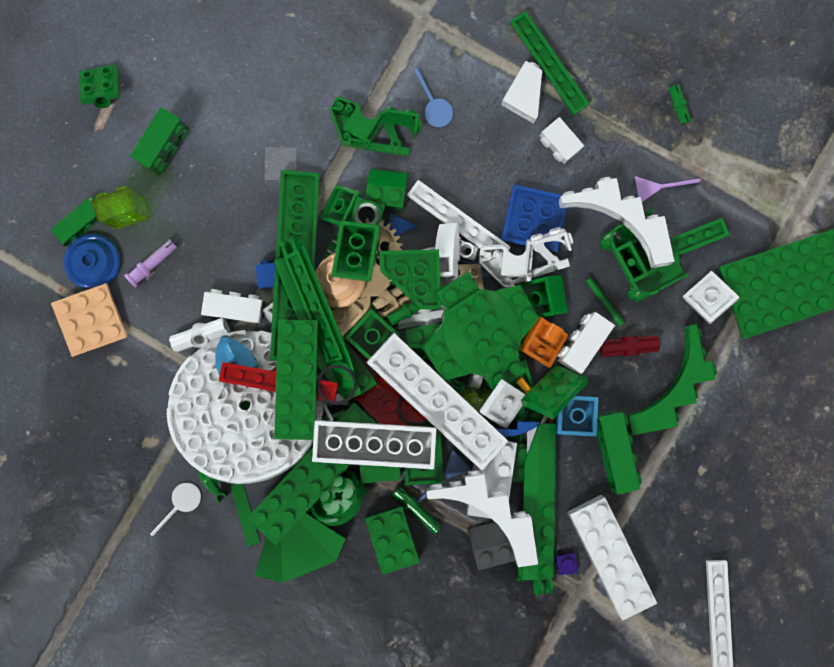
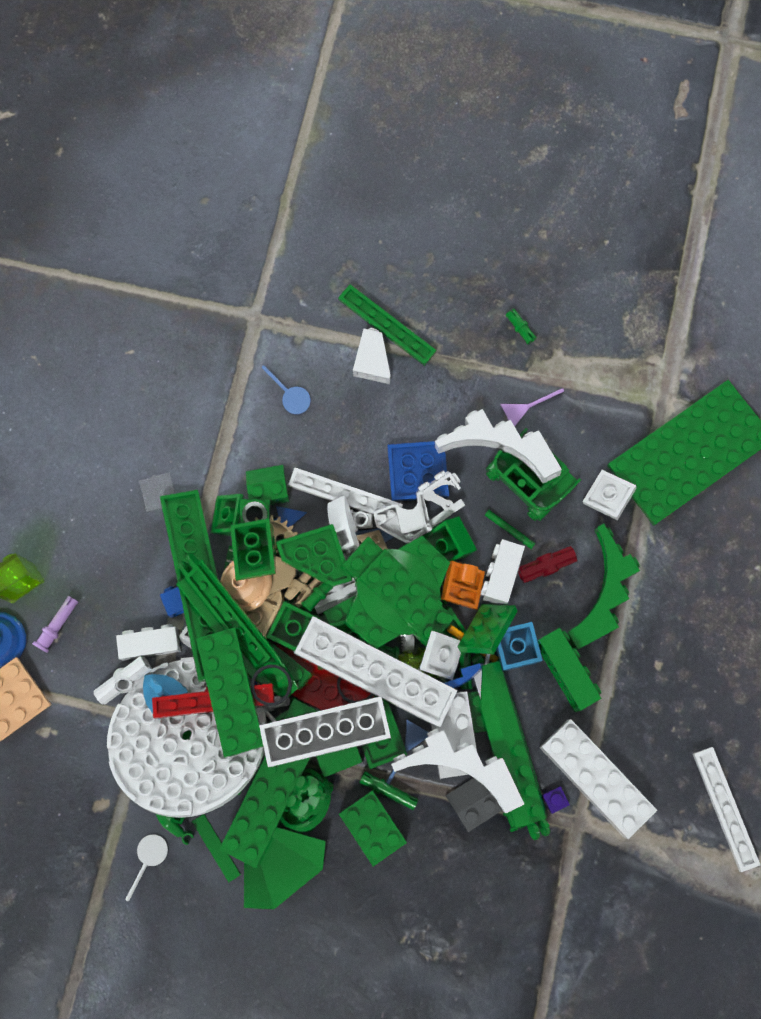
camera: 10 degrees left, 10 degrees down
green brick [130,107,189,175] -> none
green piece [330,97,422,156] -> none
white brick [540,117,584,164] -> none
green plate [670,218,729,256] -> none

